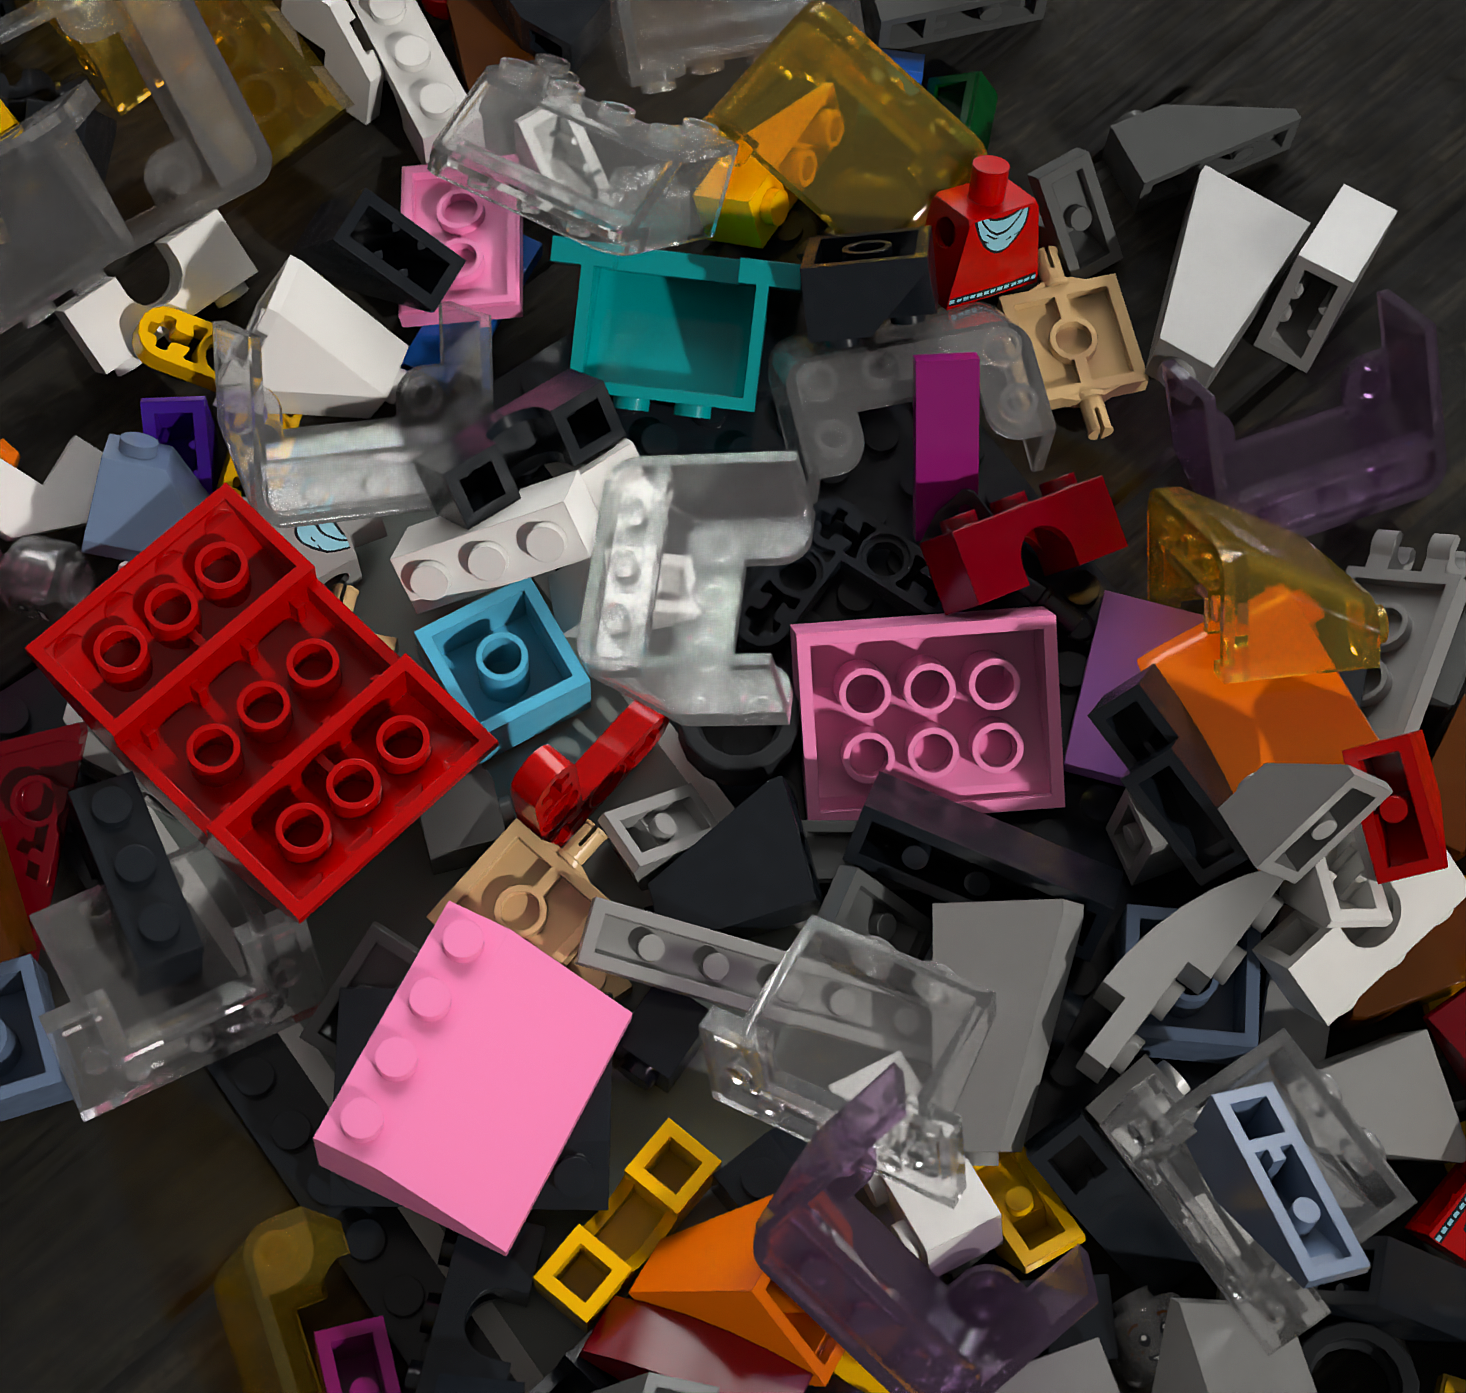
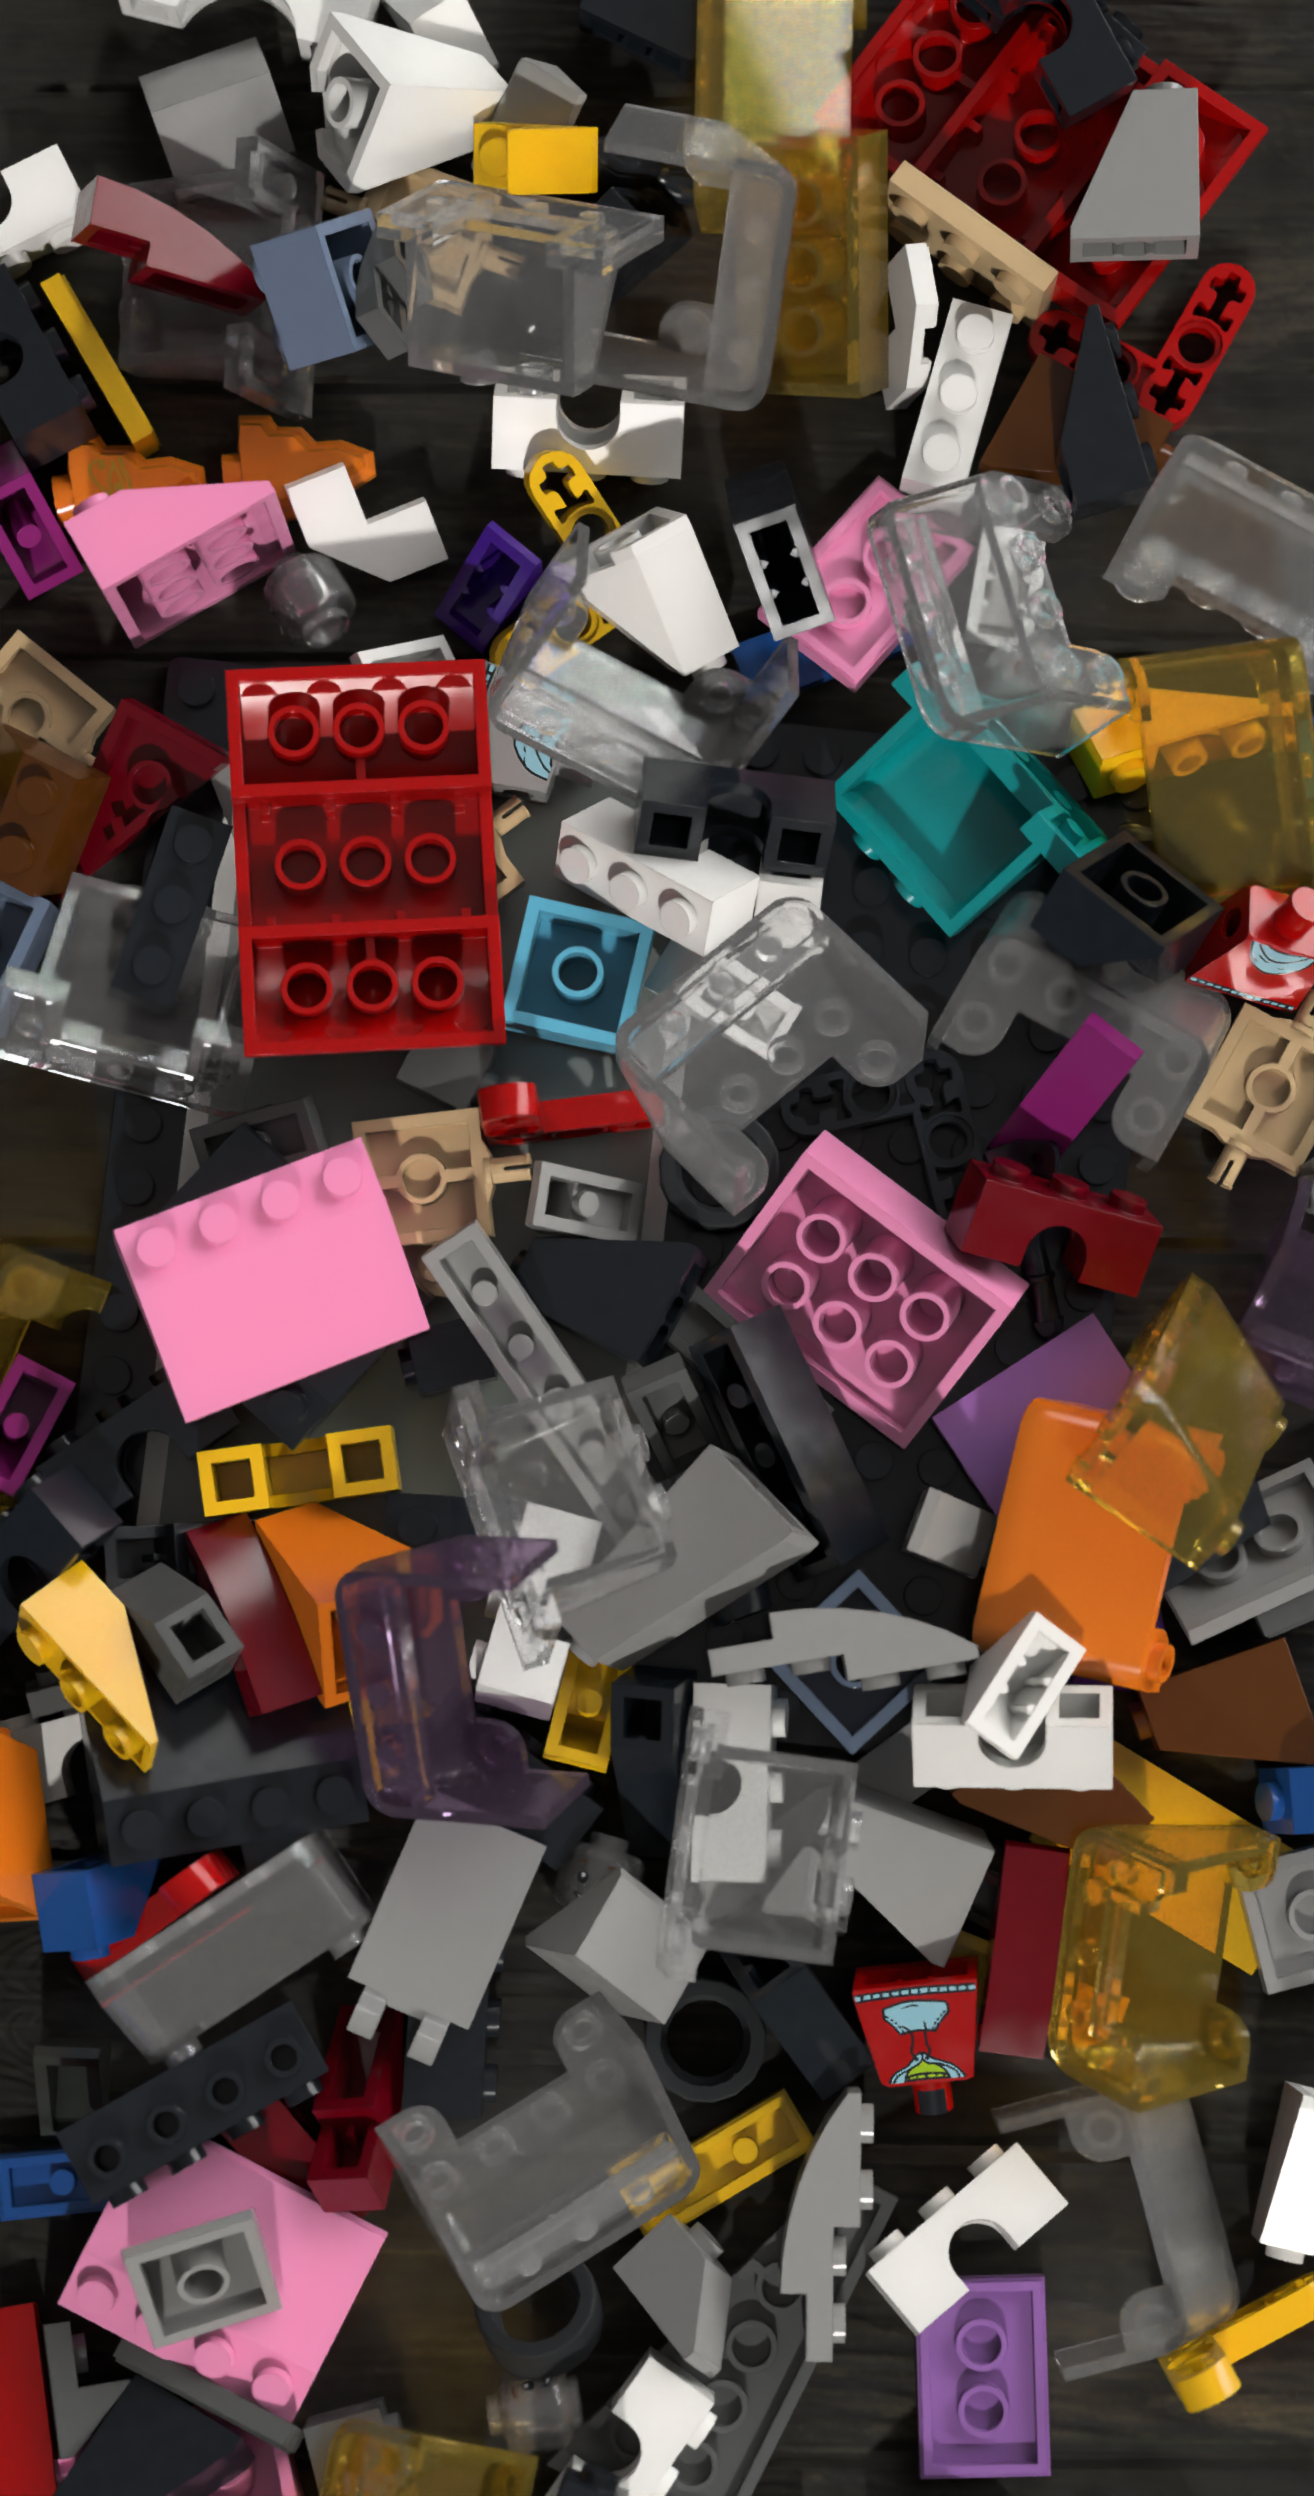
camera: 50 degrees right, 15 degrees up
sand blue slope [81,432,210,561] -> none
black slope [1088,663,1249,886] -> none
sand blue slope [1184,1081,1371,1289] -> none
light grey slope [1218,763,1393,884] -> none
red slope [1342,729,1448,884] -> none

